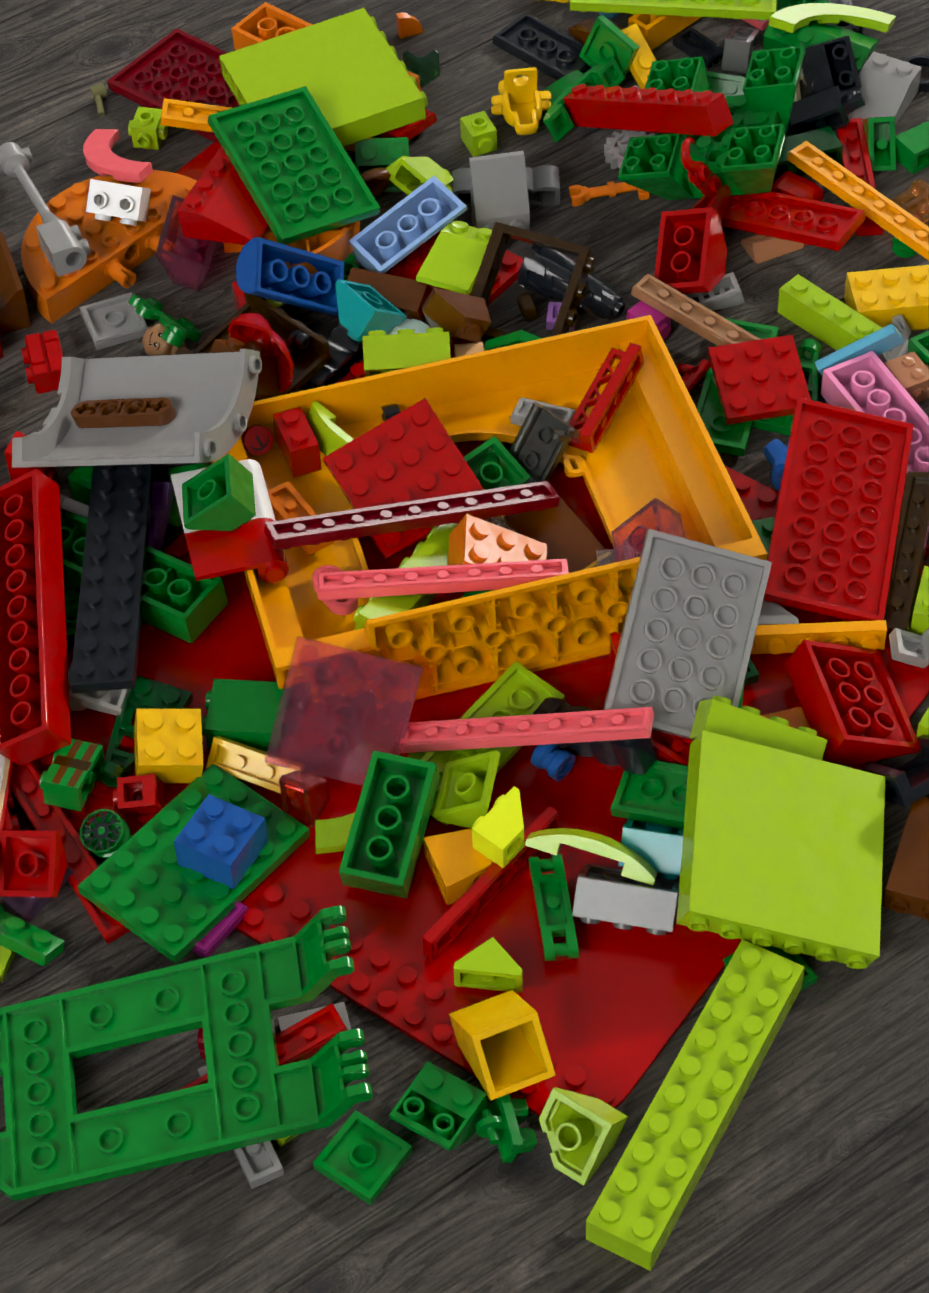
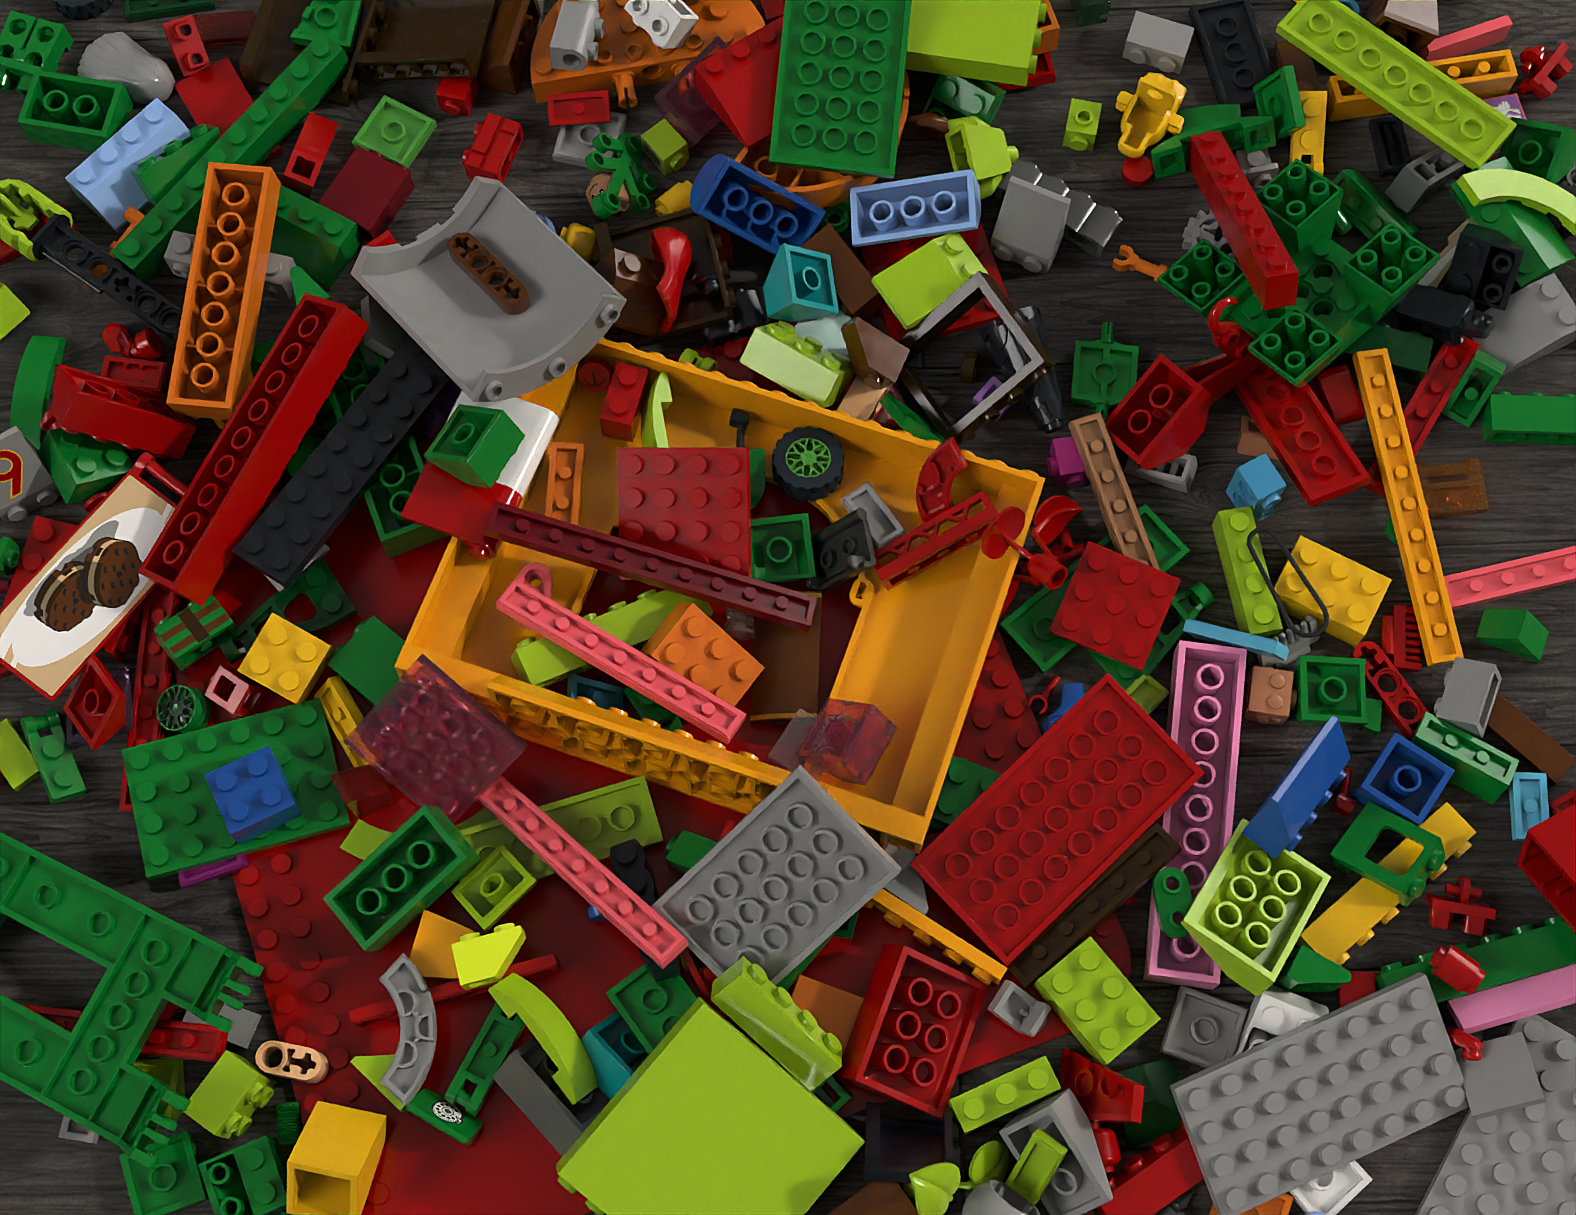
camera: 35 degrees right, 20 degrees up
none -> lime brick [183,1050,277,1140]
none -> light nougat beam [255,1041,329,1083]
none -> green piece [275,1102,301,1147]
none -> light grey tile [379,953,437,1106]
none -> green slope [405,1088,483,1146]
none -> red panel [547,90,611,127]
none -> lime brick [641,118,689,176]
none -> yellow brick [655,180,693,217]
none -> green slope [664,830,717,875]
none -> black wheel [772,427,844,502]
none -> red tile [916,436,968,523]
none -> red plant [981,495,1083,622]
none -> red hand [1028,675,1061,716]
none -> green plate [1070,322,1139,421]
none -> red tile [1121,155,1153,187]
none -> light grey piece [1122,11,1194,74]
none -> dark azure brick [1225,453,1287,521]
none -> black piece [1247,527,1329,638]

